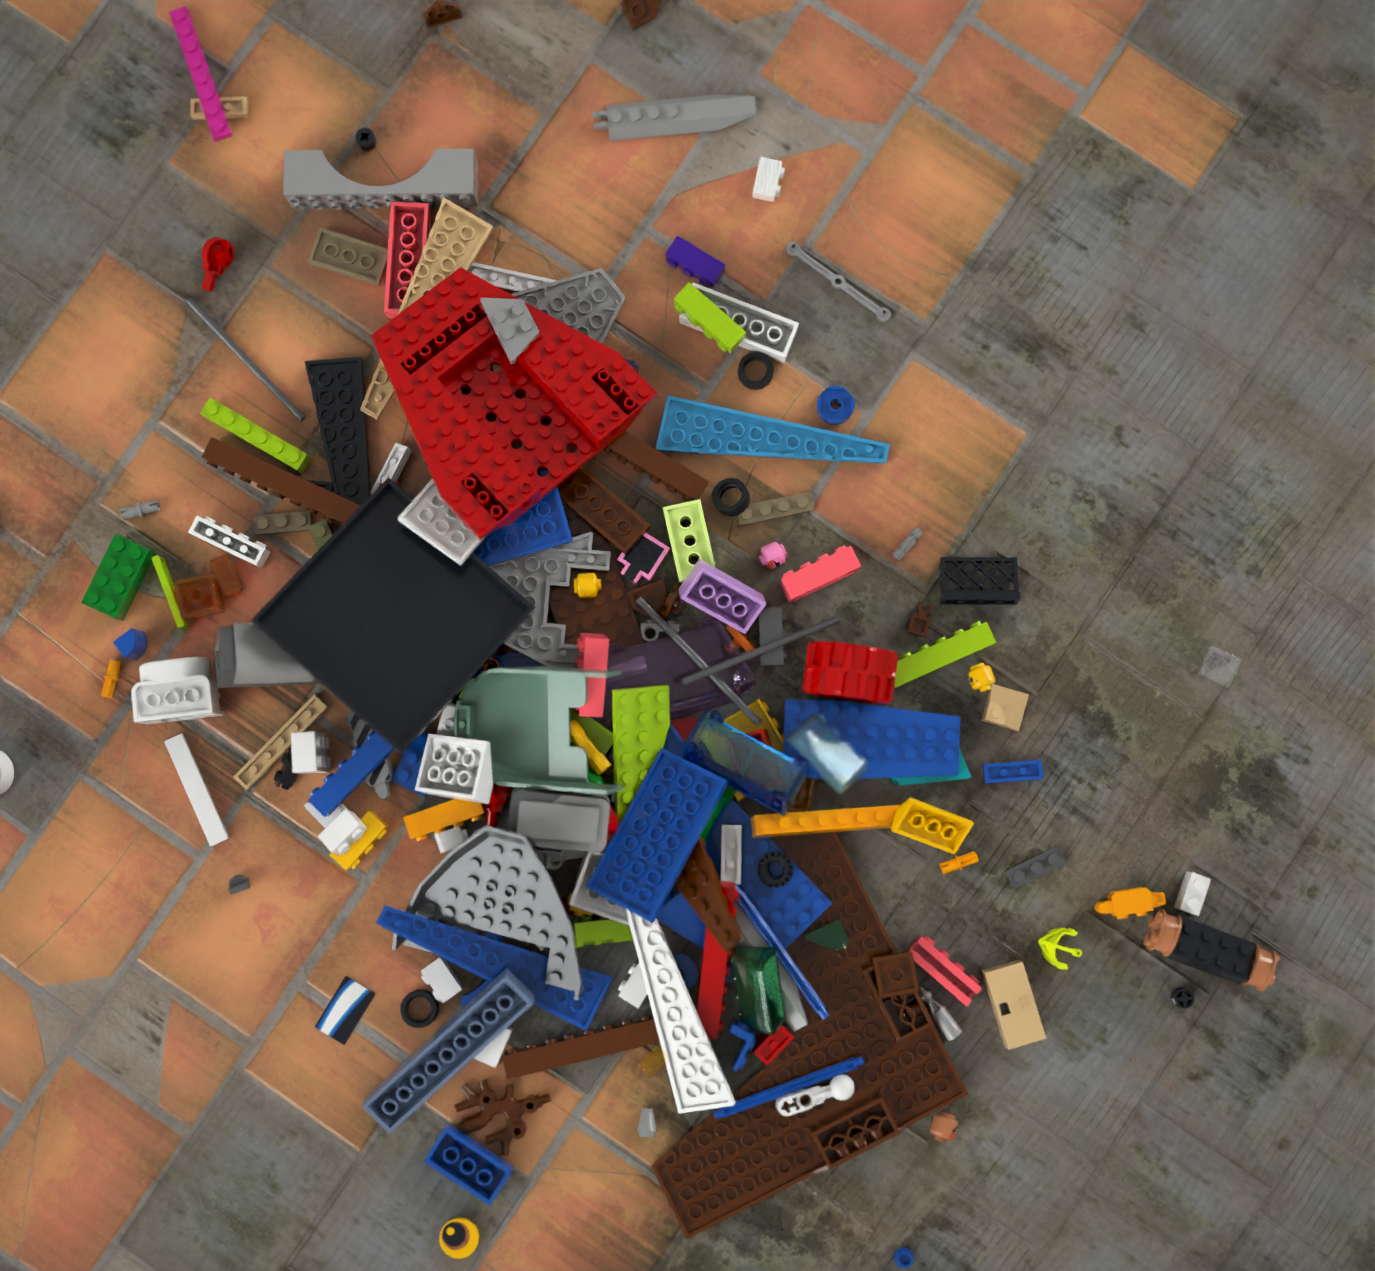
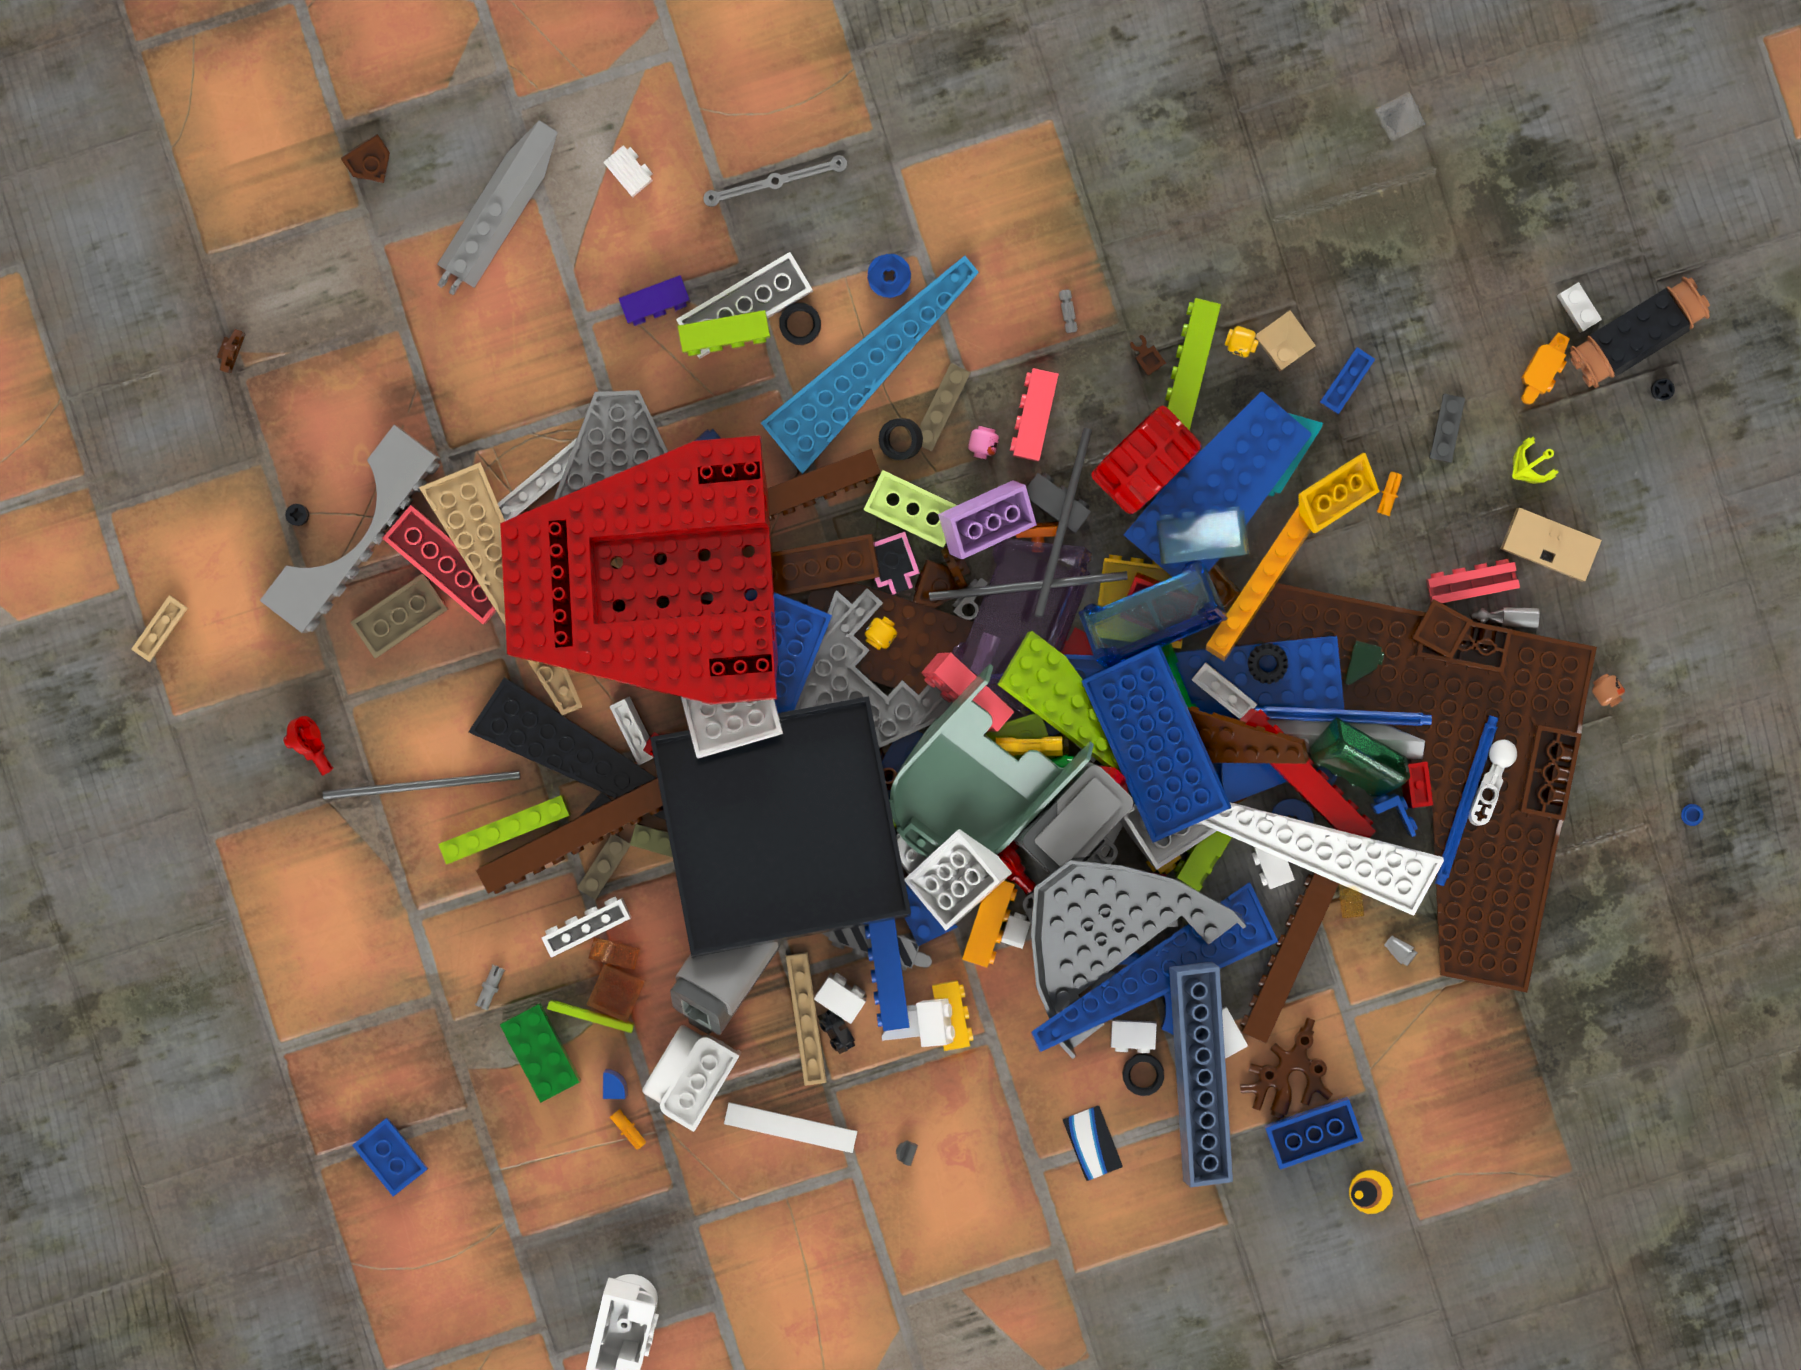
camera: 55 degrees left, 5 degrees up
dark pink plate [169,6,233,142] -> none
light grey wing [480,298,539,365] -> none
black fence [940,557,1020,605] -> none

